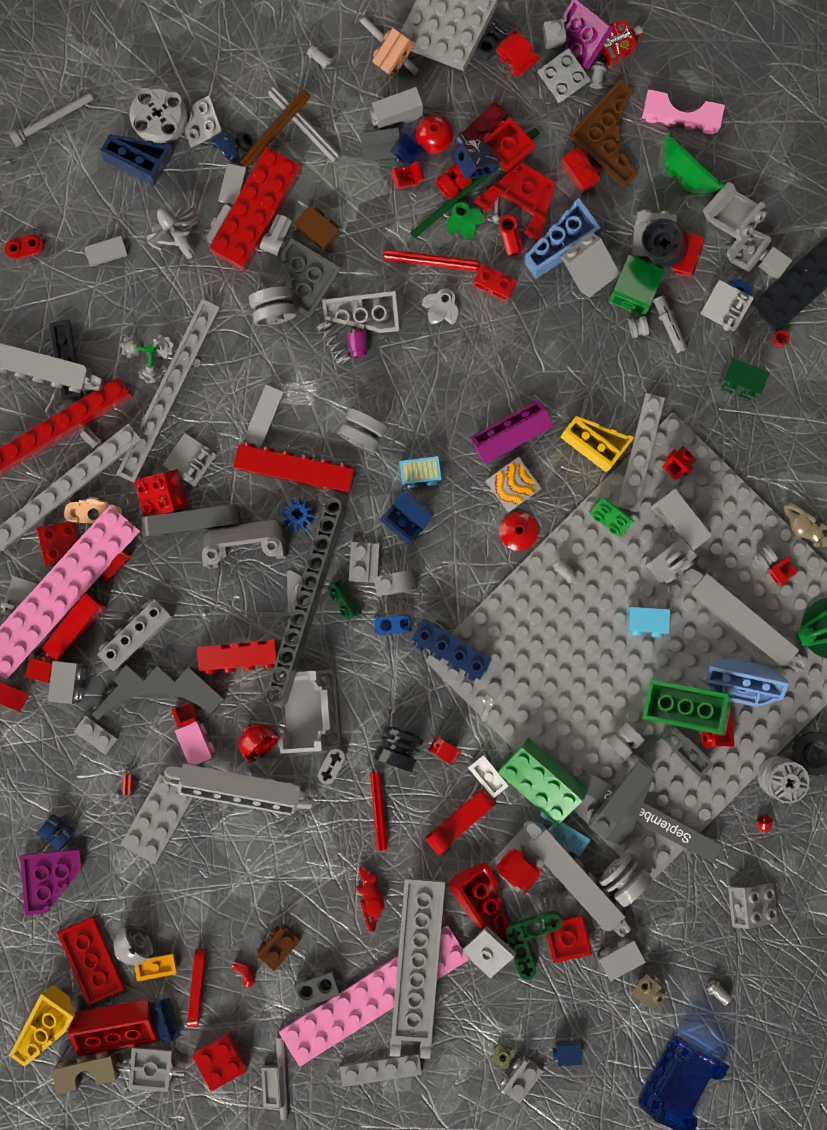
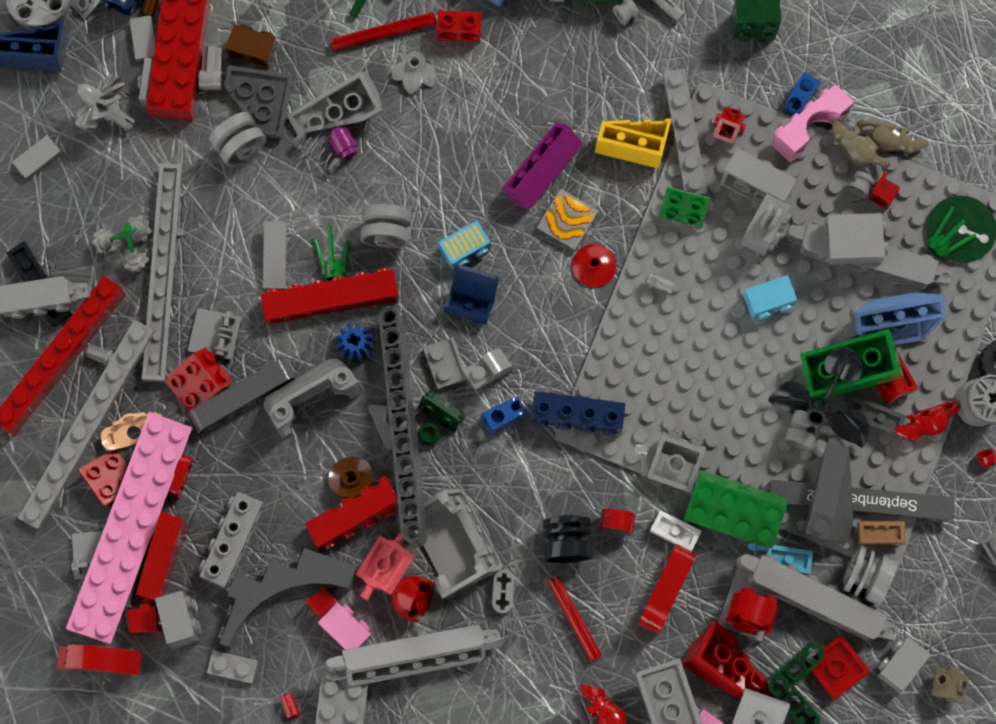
camera: 25 degrees left, 10 degrees down
none -> green plant [313,224,350,280]
none -> reddish brown dish [328,457,374,499]
none -> coral plate [355,531,415,601]
none -> dark green plate [418,423,440,446]
none -> light grey plate [647,430,706,493]
none -> black plant [768,347,869,448]
none -> bright pink arch [771,84,854,163]
none -> blue leg [783,72,821,114]
none -> light grey brick [824,213,888,265]
none -> dark tan animal [832,120,891,168]
none -> medium nougat plate [857,521,906,545]
none -> red animal [894,401,960,441]

